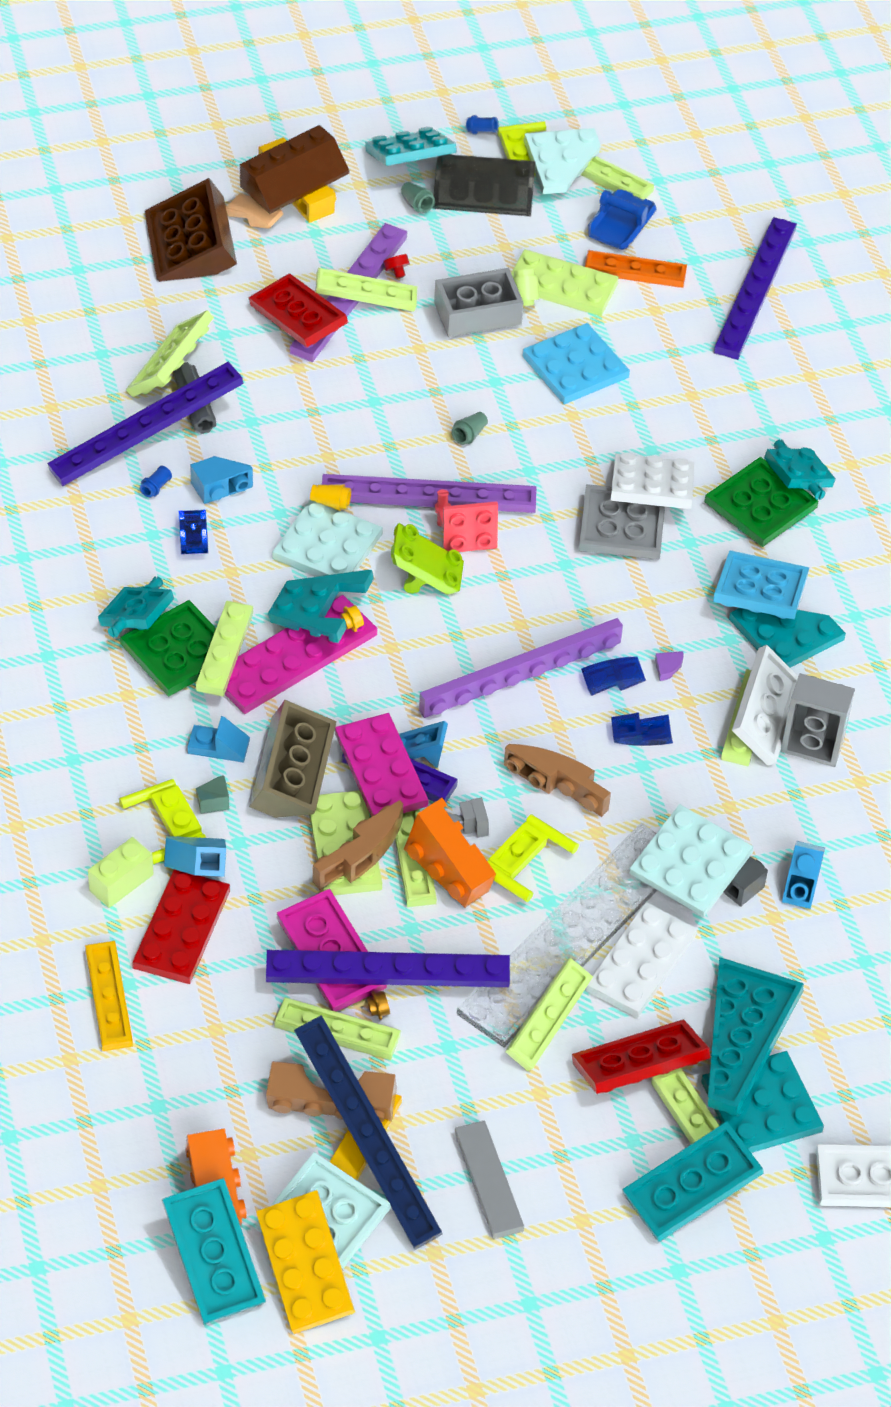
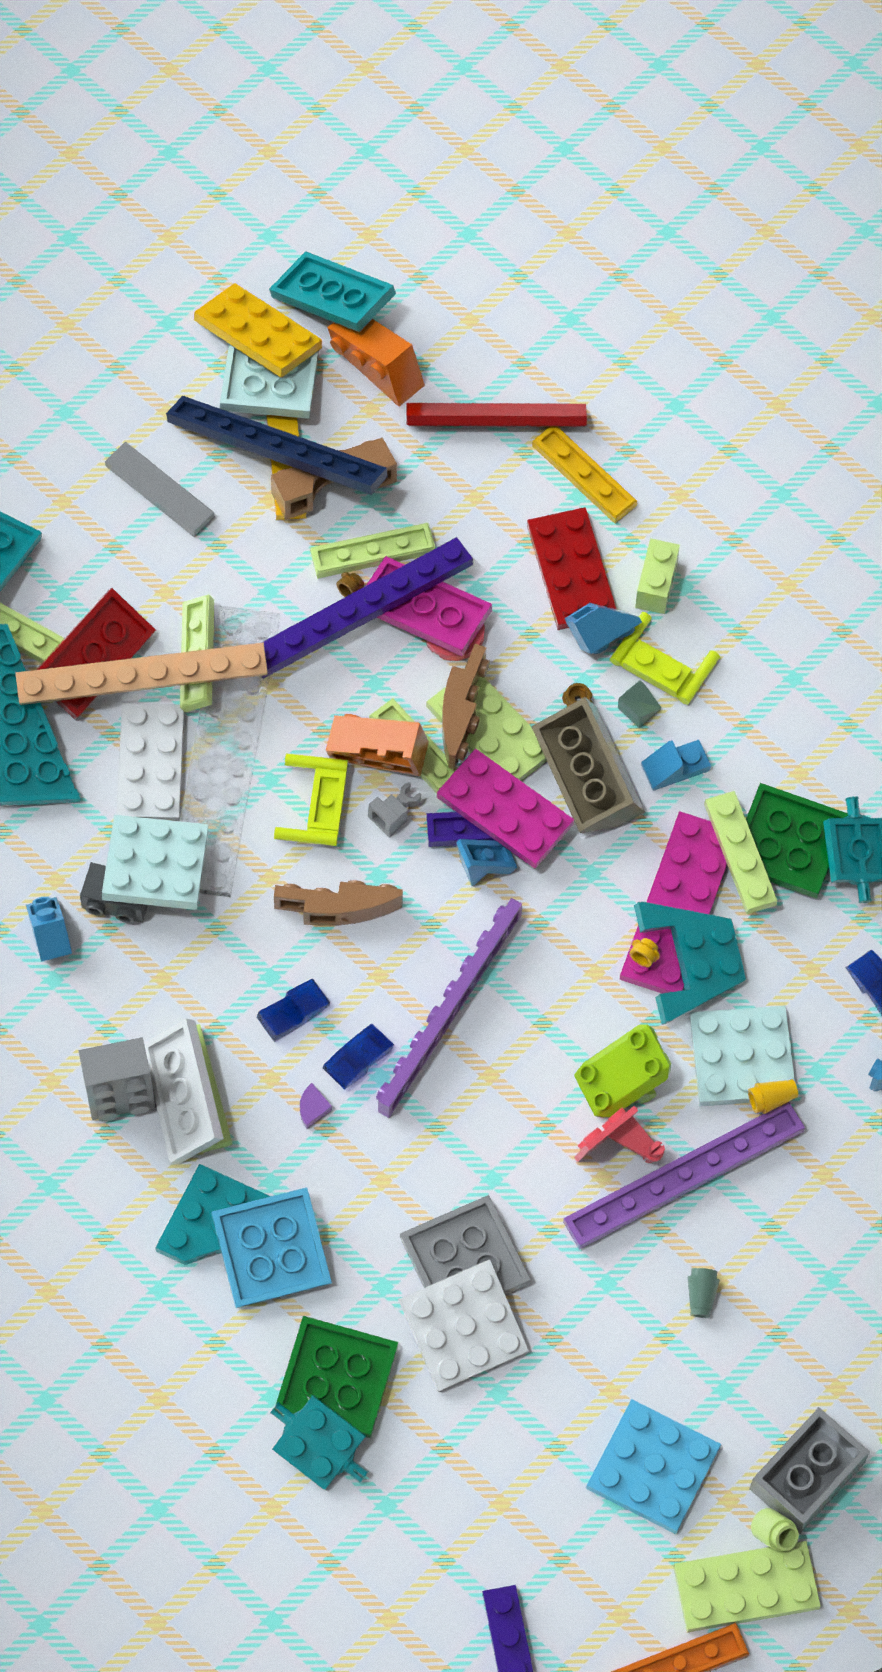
camera: 150 degrees right, 15 degrees up
none -> light nougat plate [16,642,267,705]
none -> red tile [406,403,587,427]
none -> pearl gold plate [562,683,593,707]

